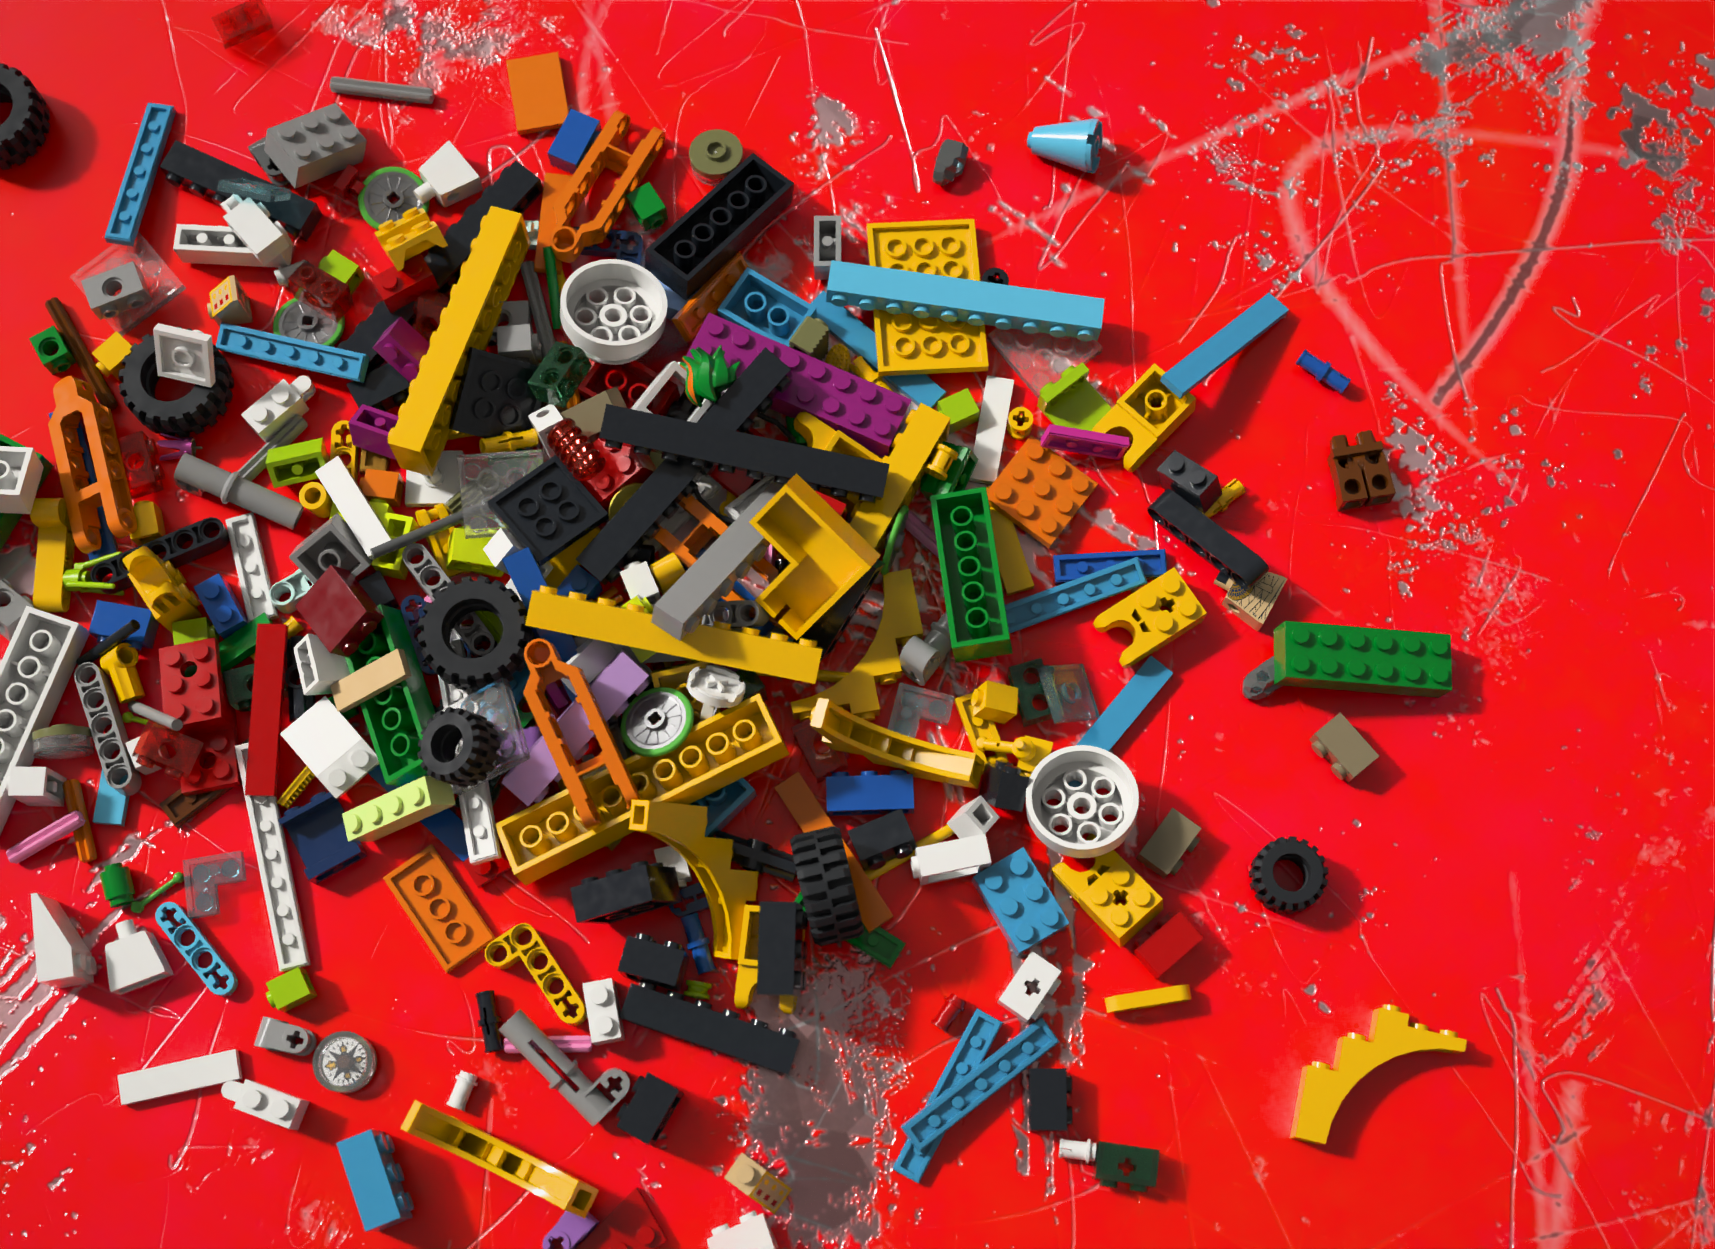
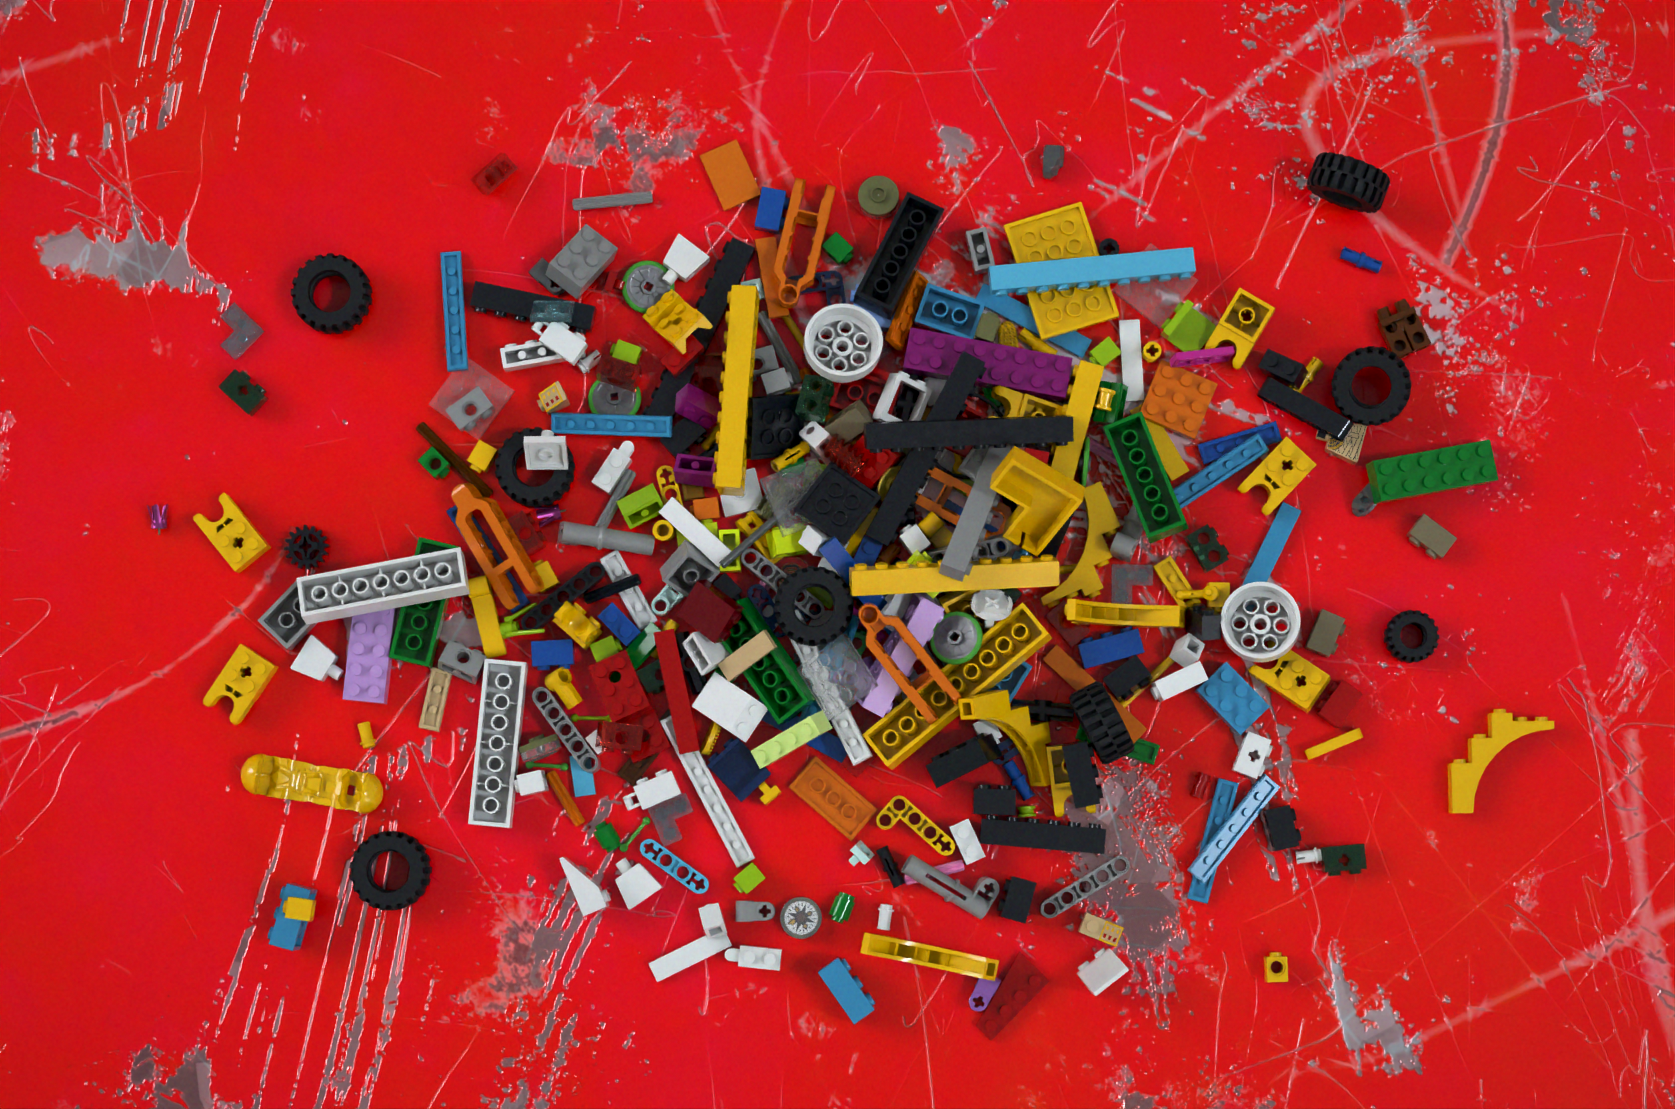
camera: 10 degrees left, 10 degrees up
bright pink axle [6,811,85,864] -> none
black bar [76,619,140,666] -> none
light grey bar [128,700,183,731] -> none
black tyre [418,707,500,787] -> none
green bar [543,247,563,330] -> none
green hair [680,345,741,408] -> none
yellow brick [971,680,1018,724] -> none
medium azure cone [1027,118,1103,173] -> none
clear light blue tile [1037,663,1100,724] -> none
dark azure tile [1160,293,1289,399] -> none
none -> bright green hinge [526,760,569,771]
none -> black axle [584,574,641,604]
none -> white brick [622,769,682,811]
none -> white brick [698,903,727,939]
none -> yellow tile [758,782,782,806]
none -> green brick [829,892,855,924]
none -> light aqua tile [848,840,875,866]
none -> light grey beam [1039,856,1130,918]
none -> black tyre [1307,152,1390,213]
none -> black tyre [1331,346,1412,426]

